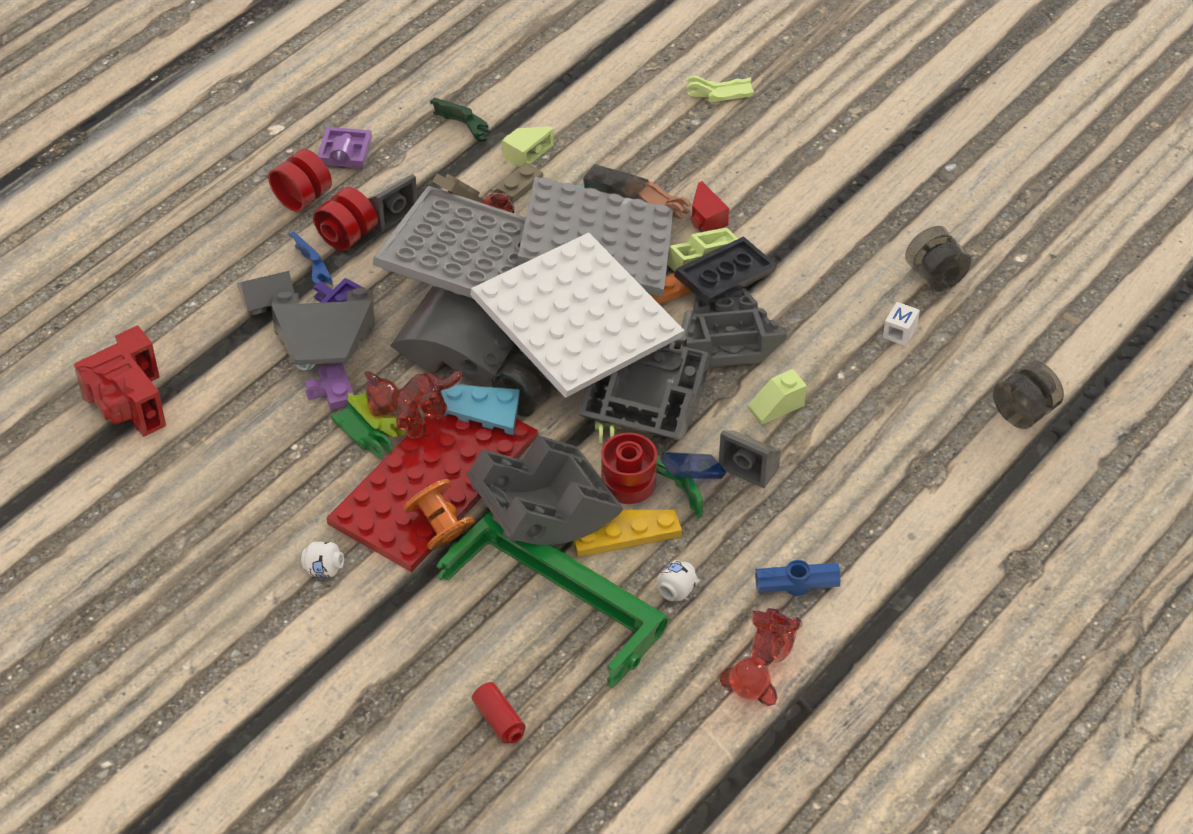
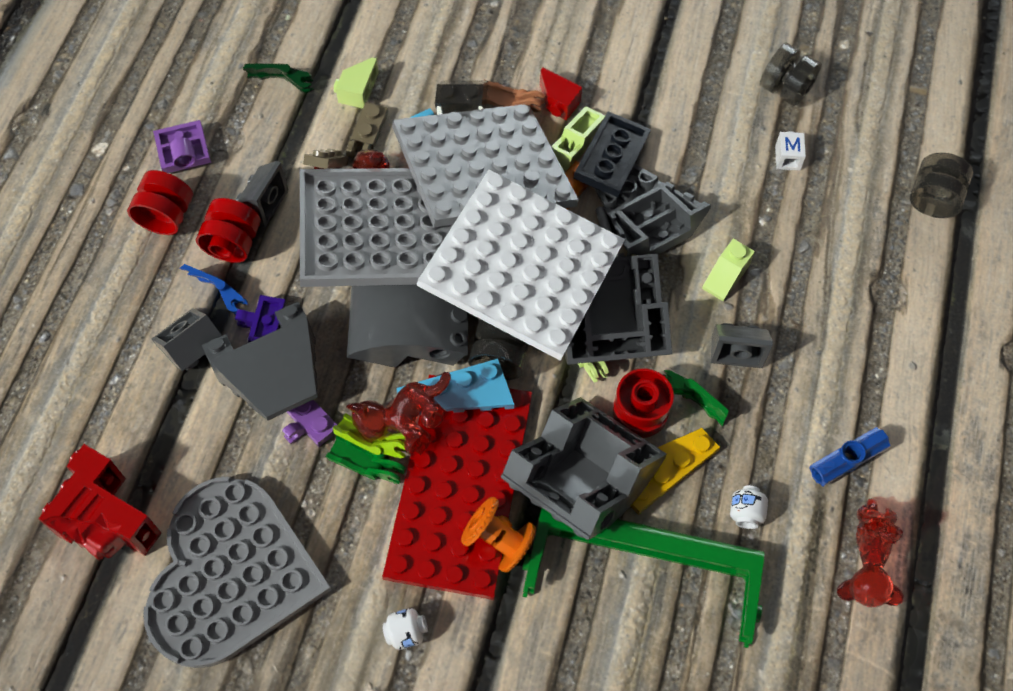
camera: 25 degrees left, 15 degrees up
clear blue tile [660,452,727,479] -> none
none -> light grey plate [143,477,331,668]

